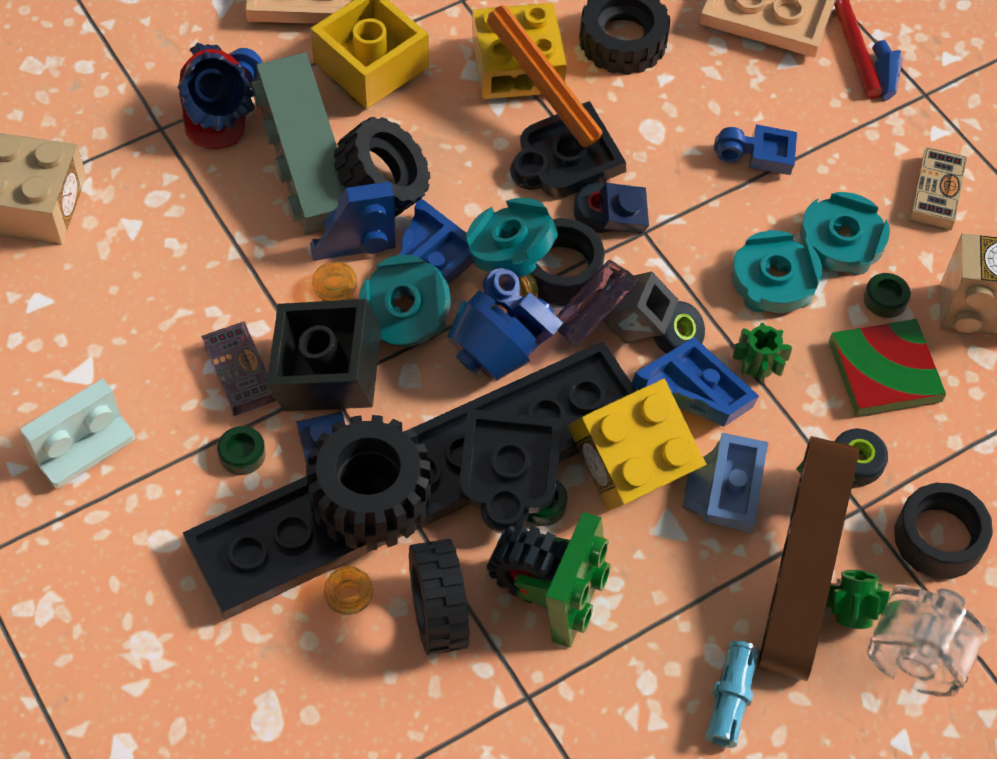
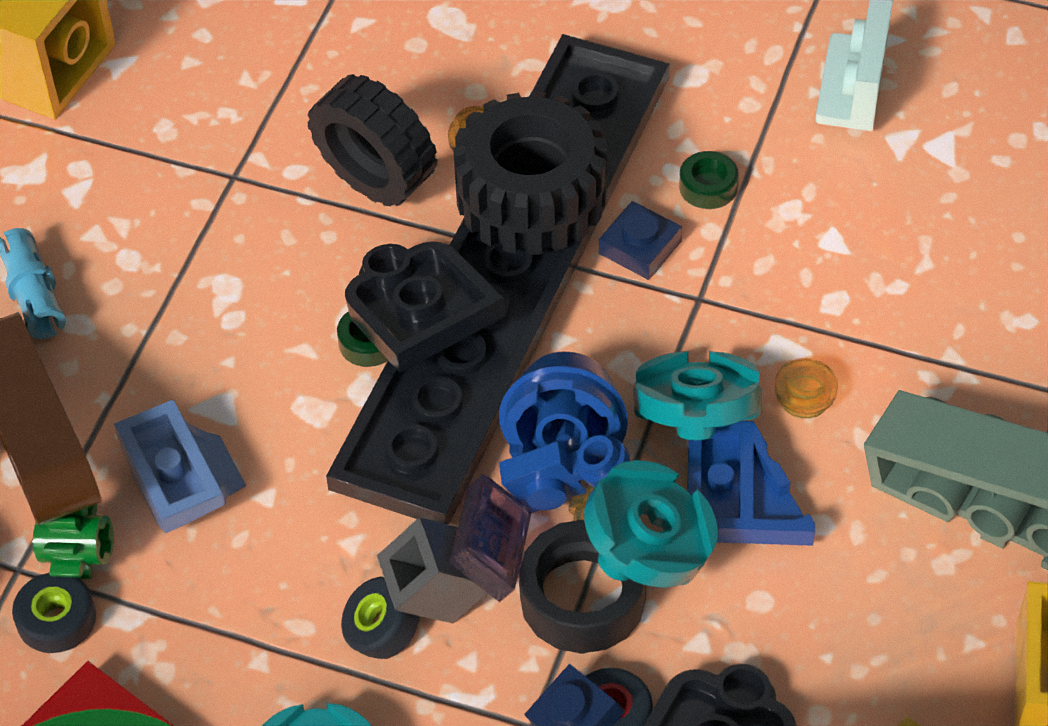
camera: 145 degrees right, 5 degrees down
tile [201,321,277,416] -> none
pearl dark grey brick [266,299,382,411] -> none
blue wing [310,181,396,261] -> none
black tyre [334,117,430,217] -> none
green plate [487,512,611,648] -> none
yellow brick [567,378,707,511] -> none
blue wing [631,337,759,427] -> none
green gear [732,323,792,382] -> none

